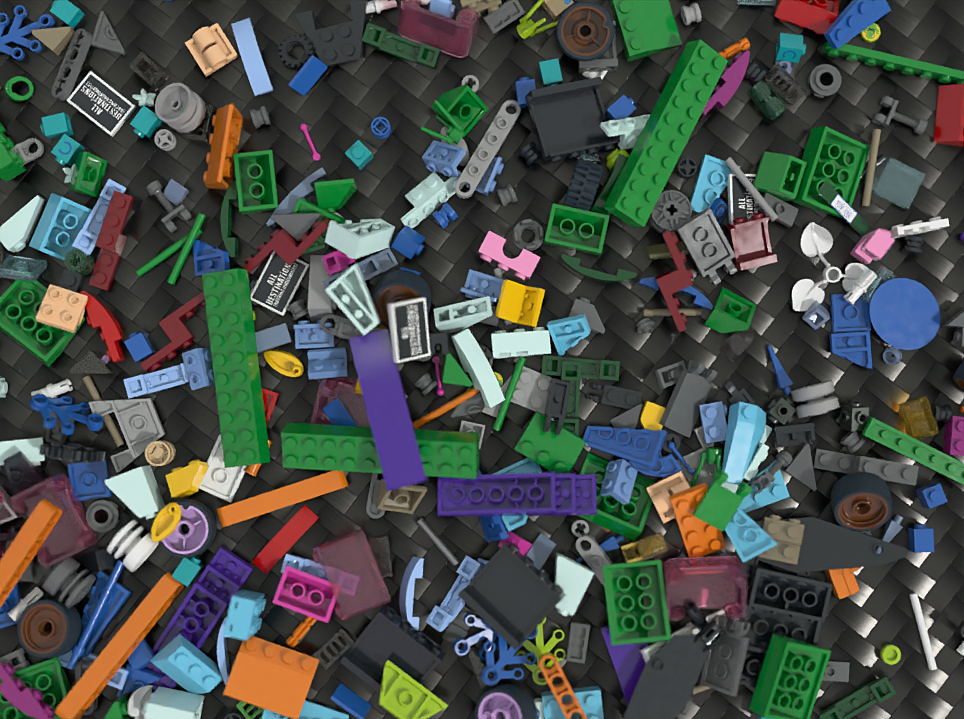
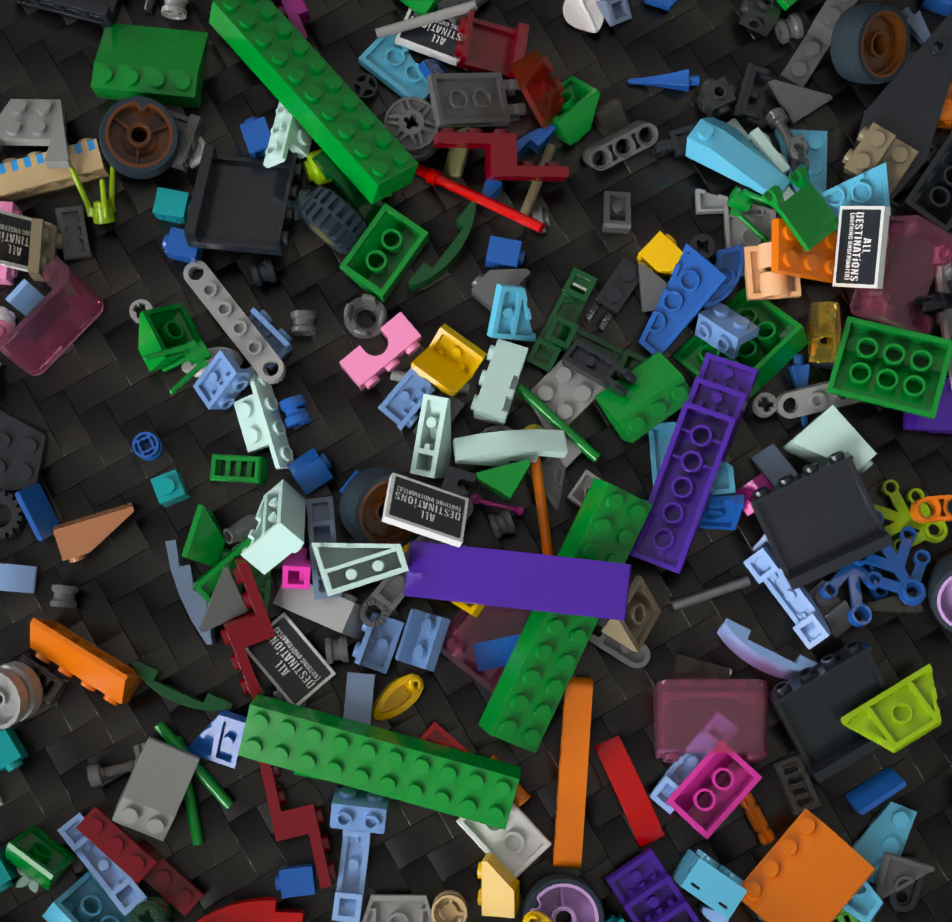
camera: 65 degrees left, 5 degrees down
light grey wheel [154,129,177,151] -> none
sand blue slope [163,179,189,207] -> none
green slope [233,150,279,215] -> none
dark pink hinge [300,123,321,161] -> none
dark green slope [362,23,440,68] -> none
dark grey plate [565,621,590,664] -> none
dark grey tile [659,360,718,438] -> none
blue hinge [667,442,695,475] -> none
medium blue bracket [698,401,728,444] -> none
light grey wheel [791,380,840,418] -> none
none -> nougat slope [53,502,134,563]
none -> light grey slope [111,736,200,841]
none -> green slope [210,454,269,485]
none -> dark grey cone [223,514,258,544]
none -> red bar [415,164,545,233]
none -> blue brick [485,235,526,270]
none -> clear red slope [510,49,565,129]
none -> dark grey beam [583,120,659,171]
none -> black tile [833,206,890,289]

